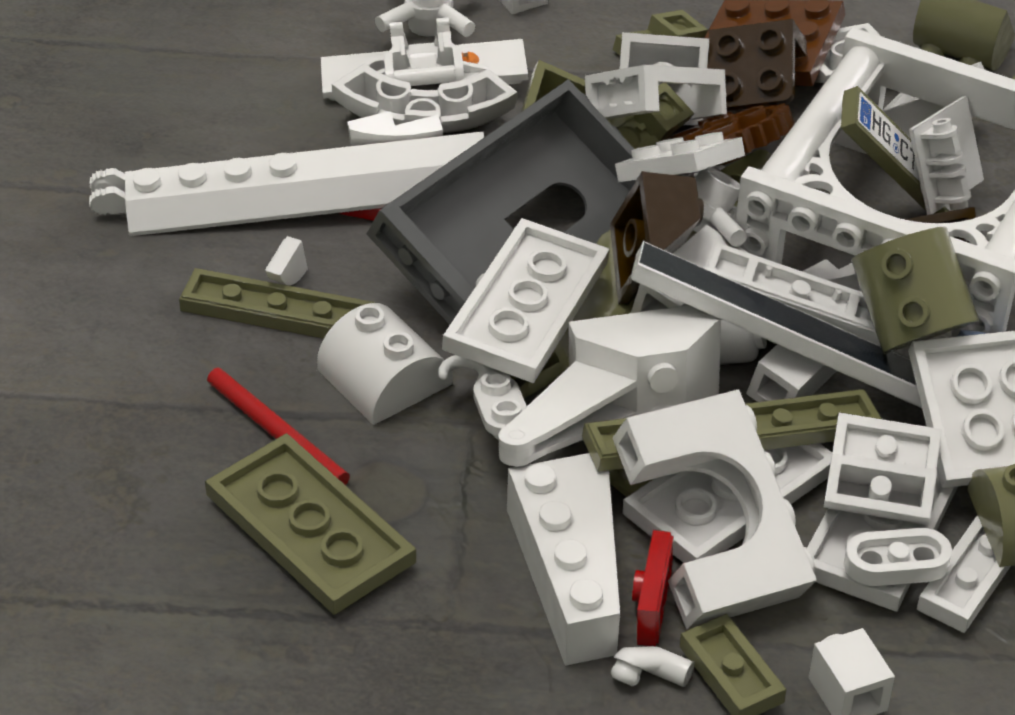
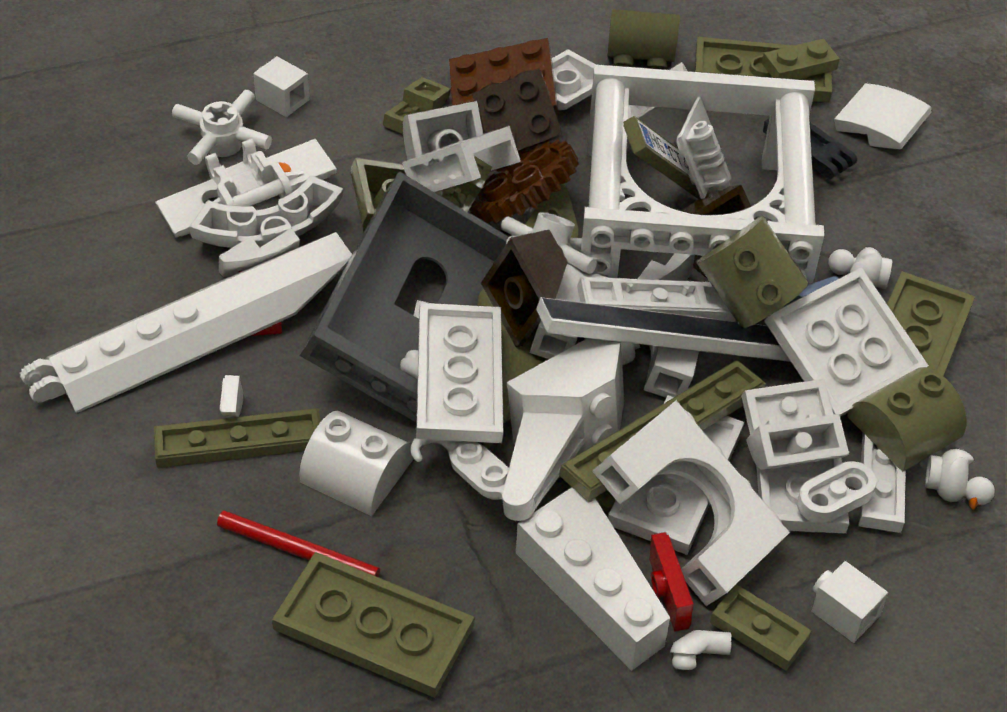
camera: 25 degrees left, 5 degrees up
white plate [615,132,745,182] -> none

